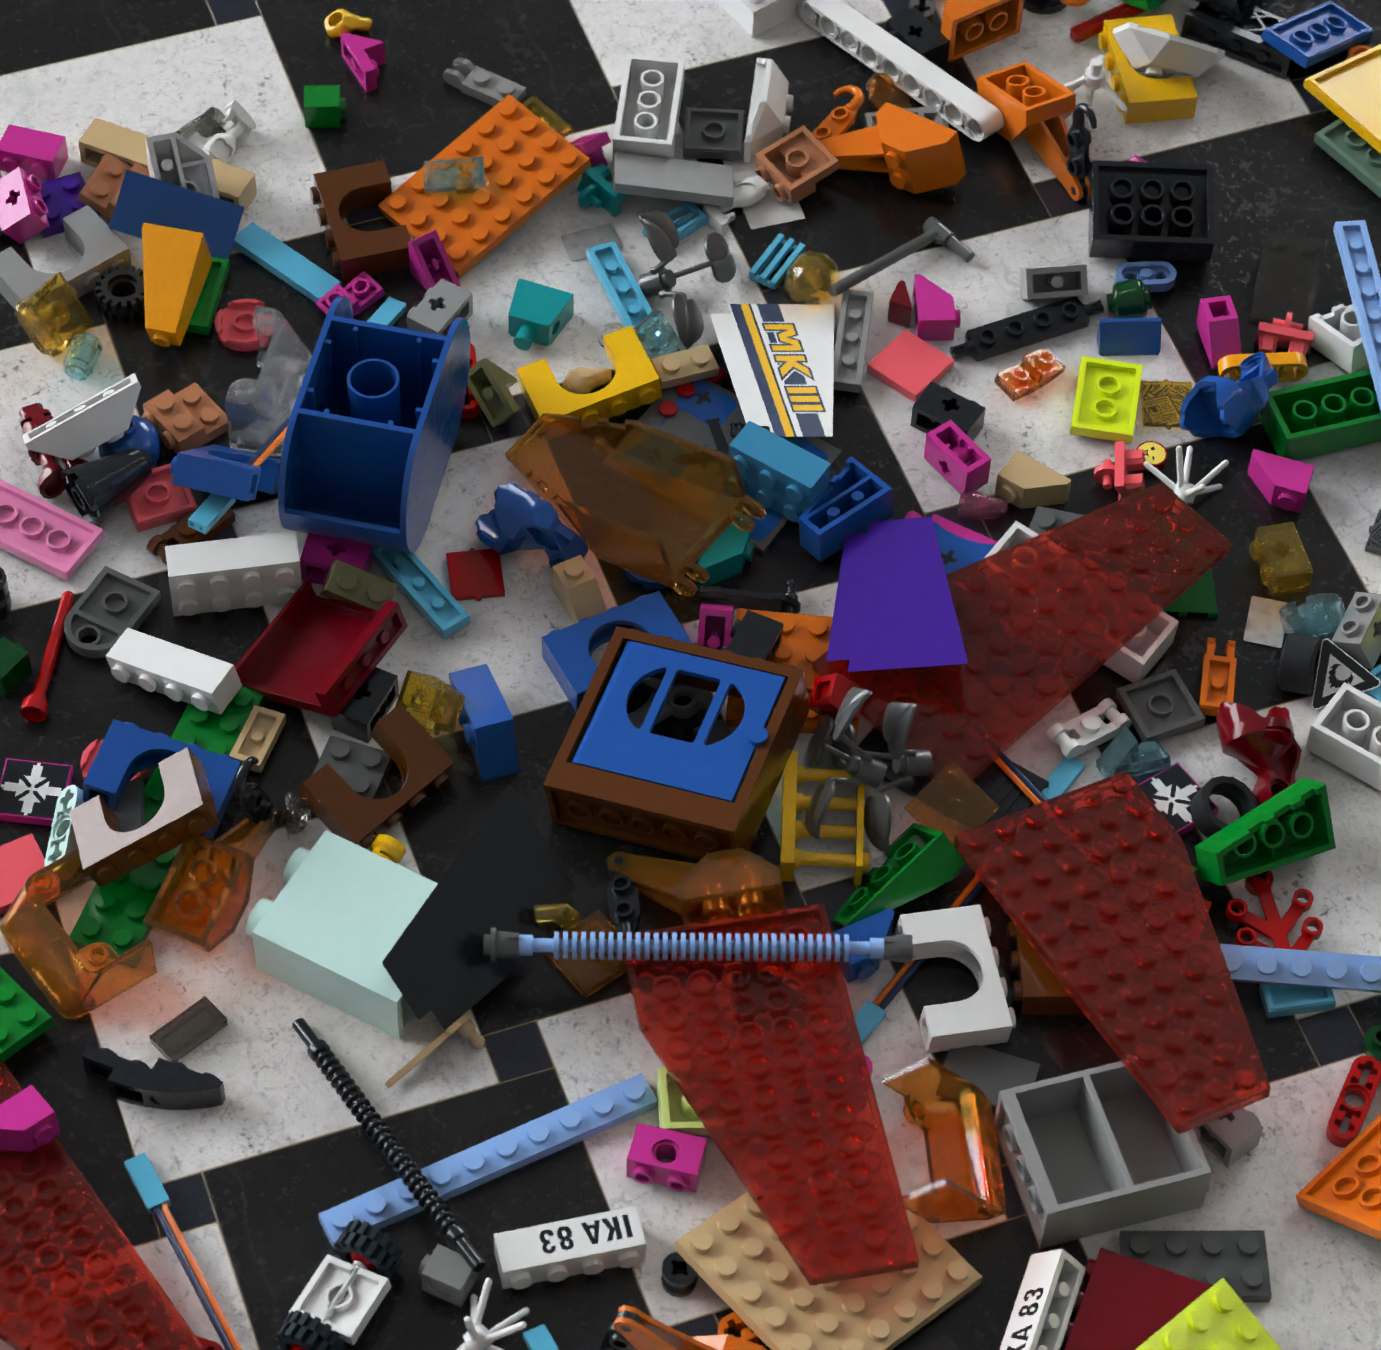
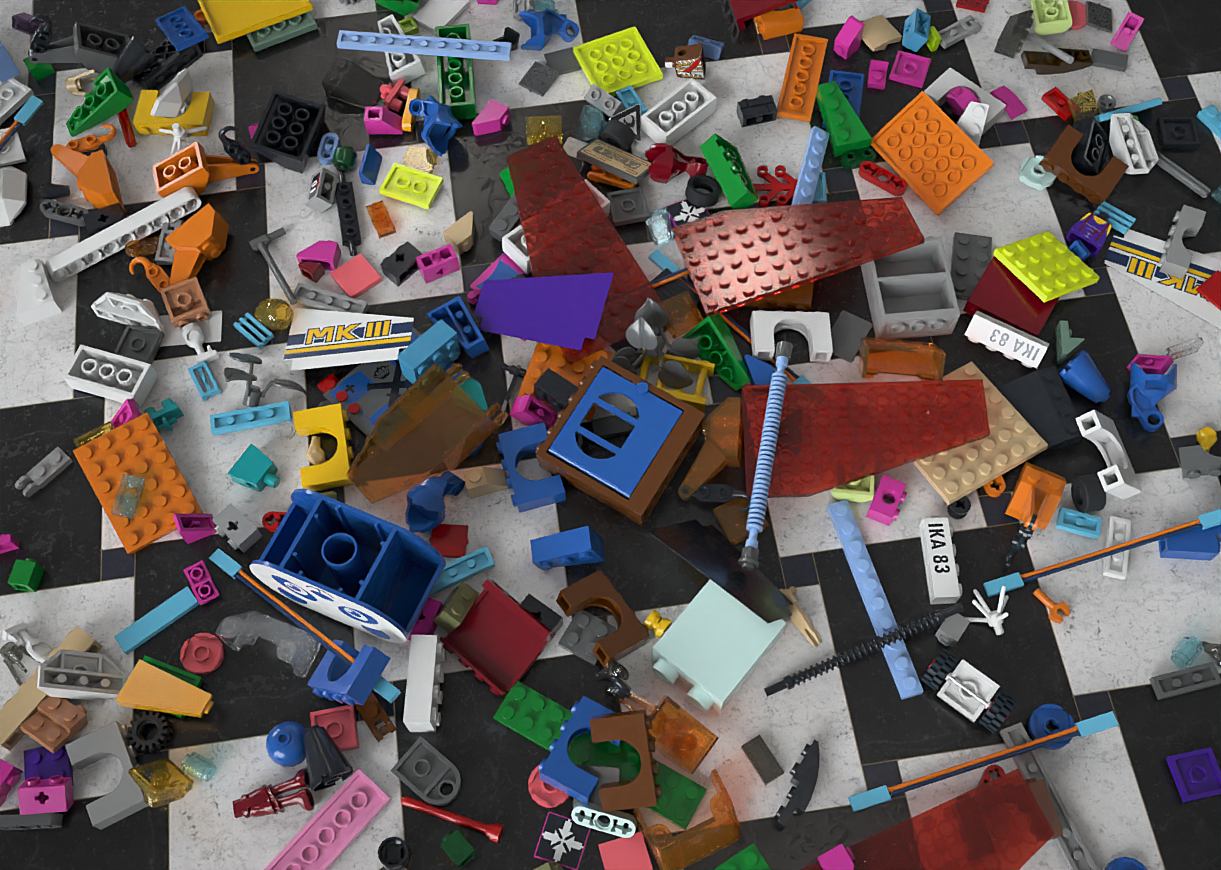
camera: 75 degrees left, 10 degrees up
white wedge [22,373,141,460] -> none
white brick [105,628,242,715] -> none
blue tile [109,170,245,259] -> none
nougat plate [142,382,233,454] -> none
tan plate [229,705,286,773] -> none
reddish brown arch [310,160,411,281] -> none
clear yellow brick [395,670,466,735] -> none
clear yellow arm [534,903,580,929] -> none
flat silver sticker [561,223,623,261] -> none
light grey tile [613,151,734,207] -> none
clear light blue slope [633,309,686,358] -> none
tan plate [650,344,719,390] -> none
red brick [808,673,865,722] -> none
clear pink cone [958,490,1007,521] -> none
white plate [1046,698,1132,759] -> none
coral hips [1094,441,1145,506] -> none
light yellow tile [1137,441,1167,472] -> none
white plant [1143,445,1229,517] -> none
none -> tile [576,138,652,184]

